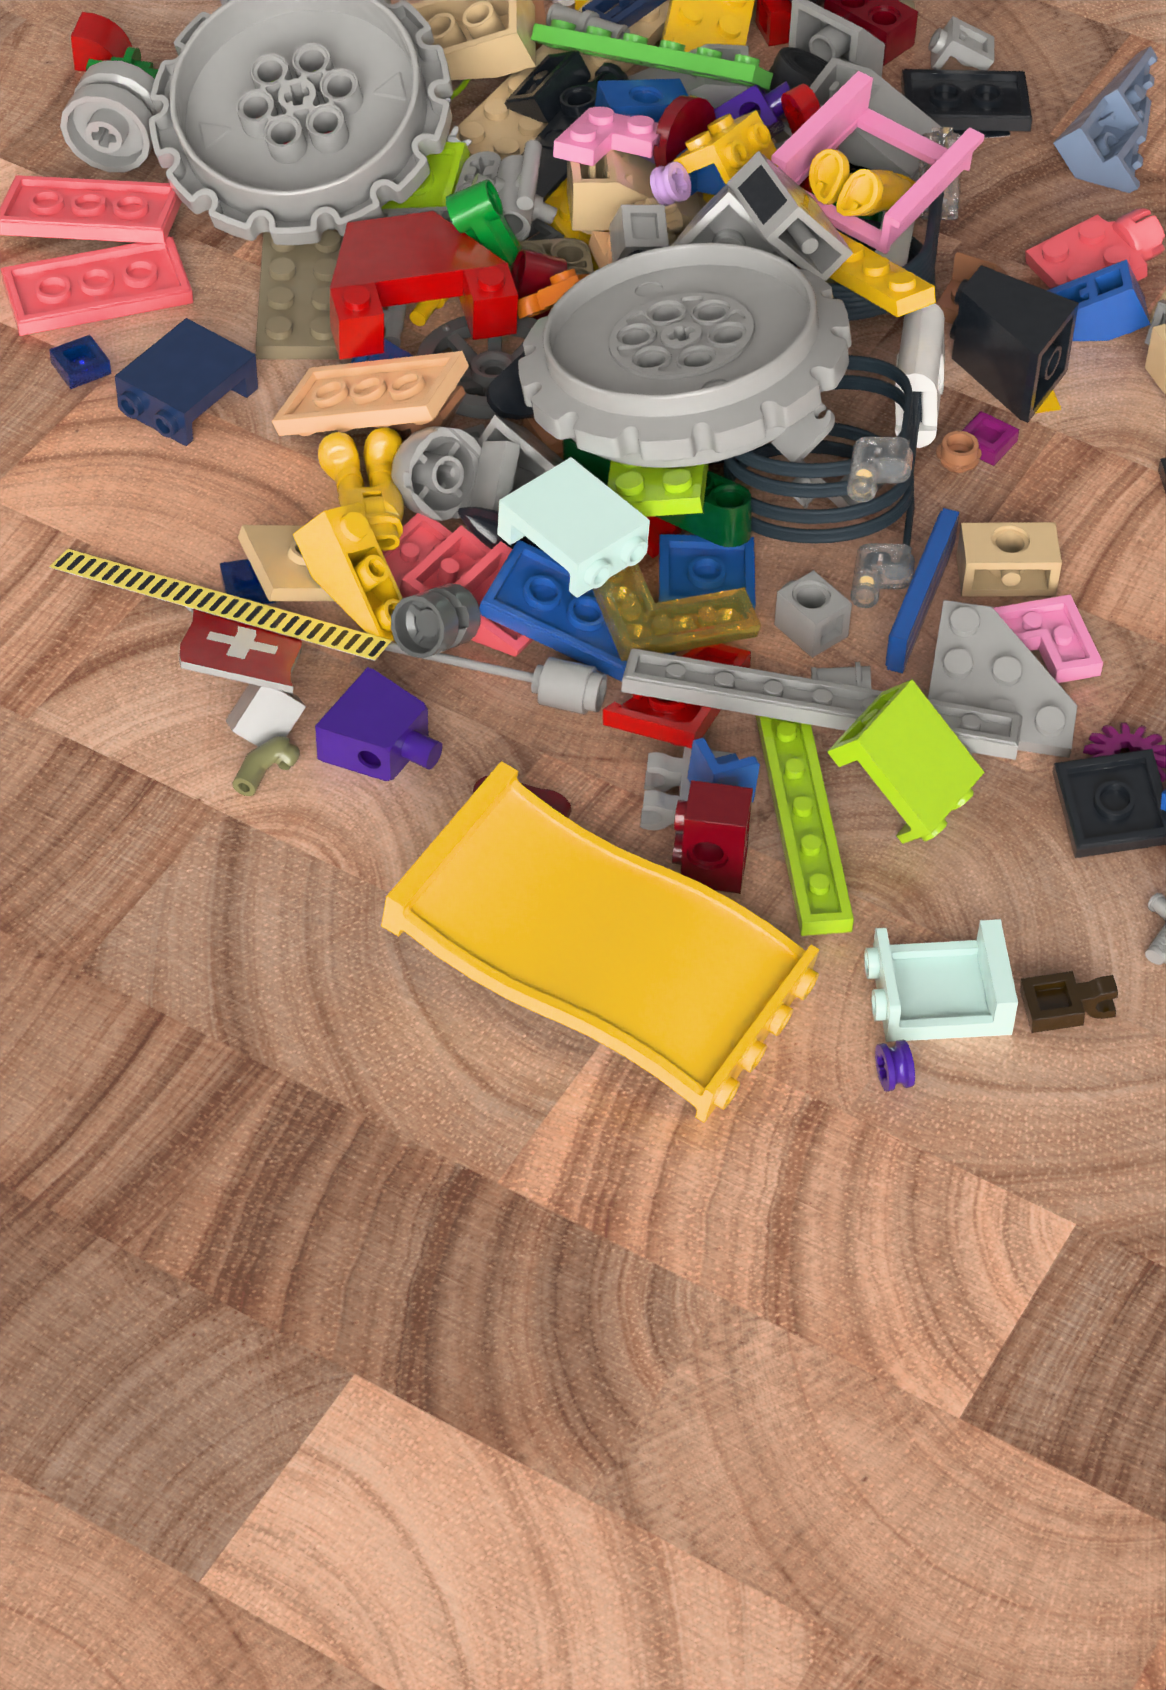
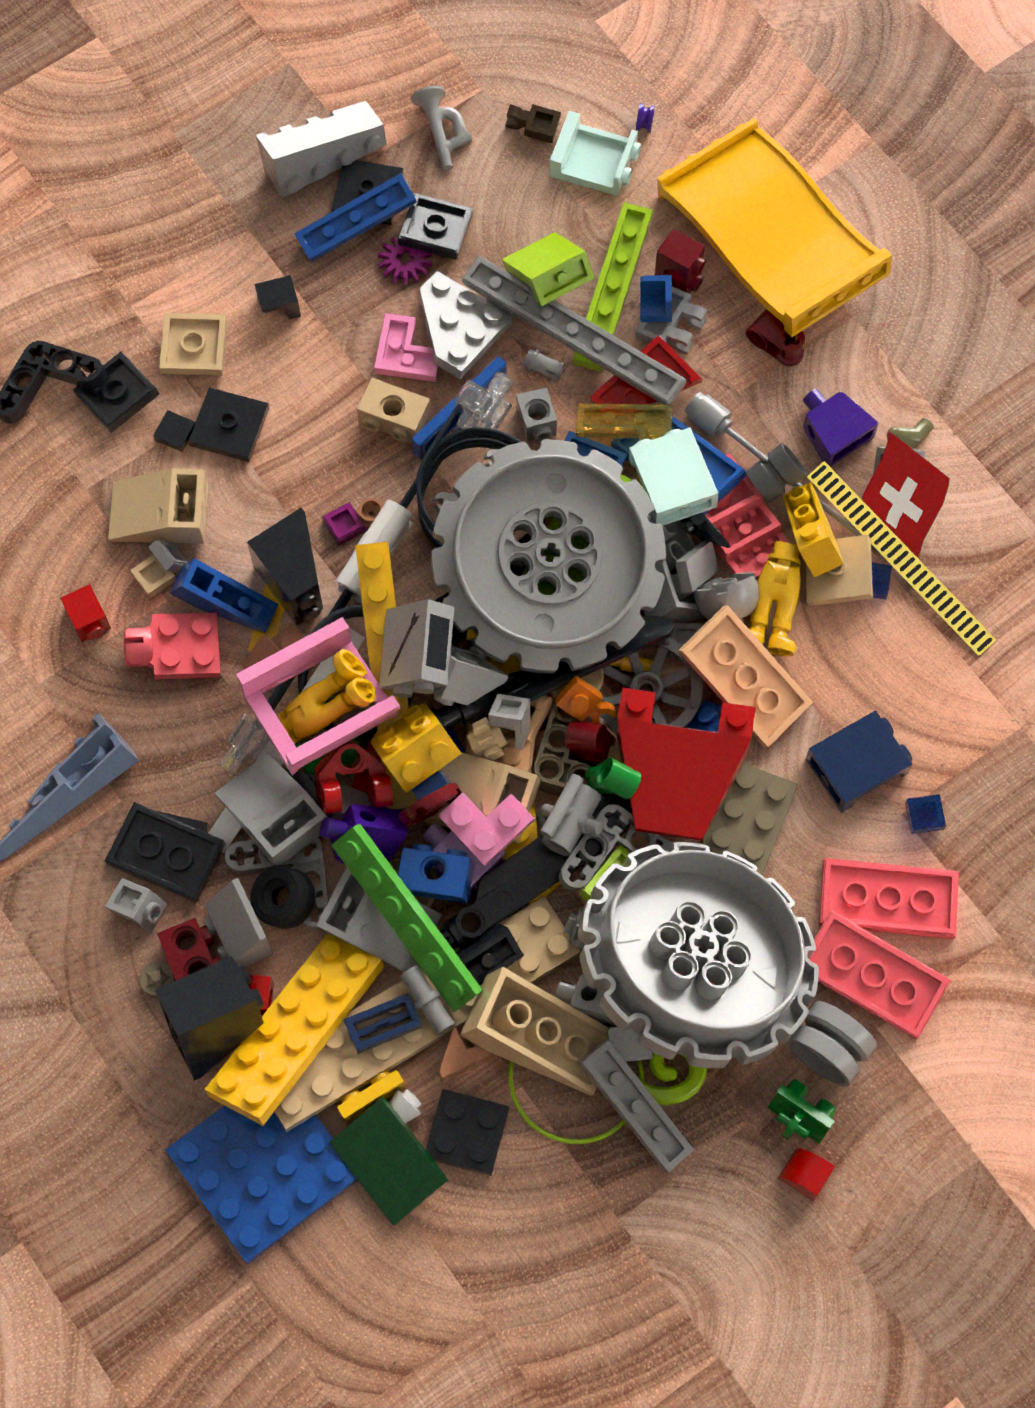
camera: 155 degrees left, 20 degrees up
lavender bush [650,162,691,206] -> none

